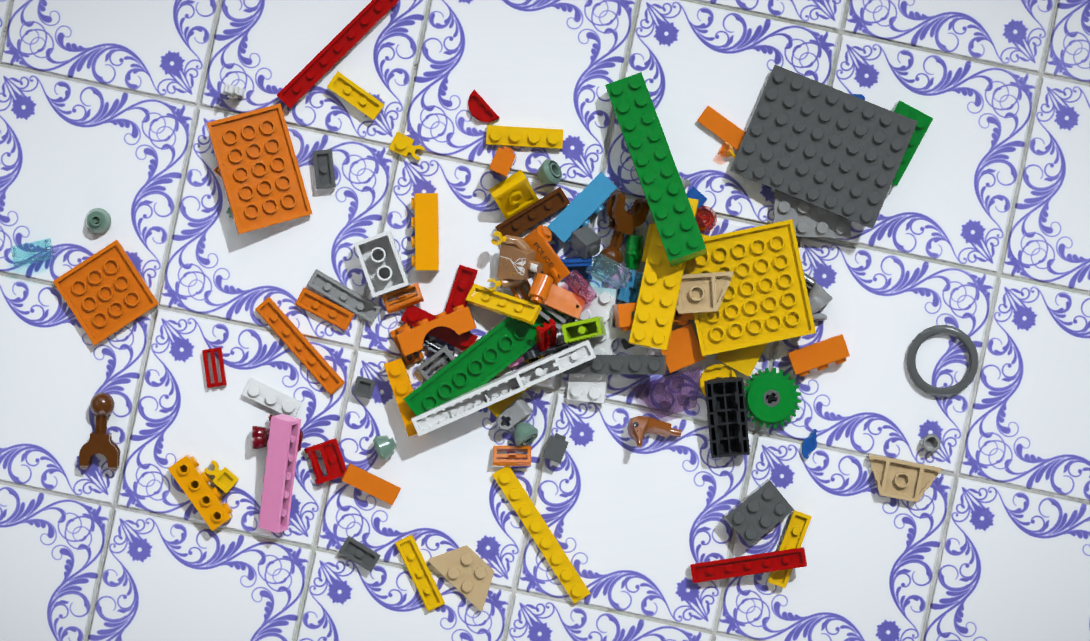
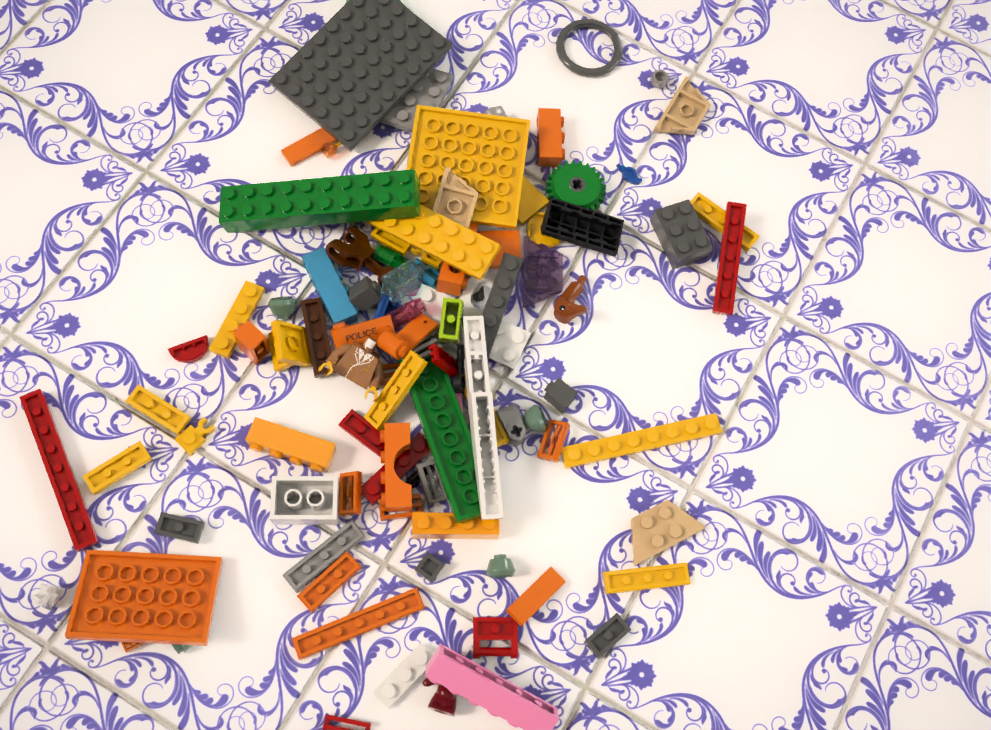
camera: 85 degrees left, 20 degrees down
none -> yellow plate [125,384,191,435]

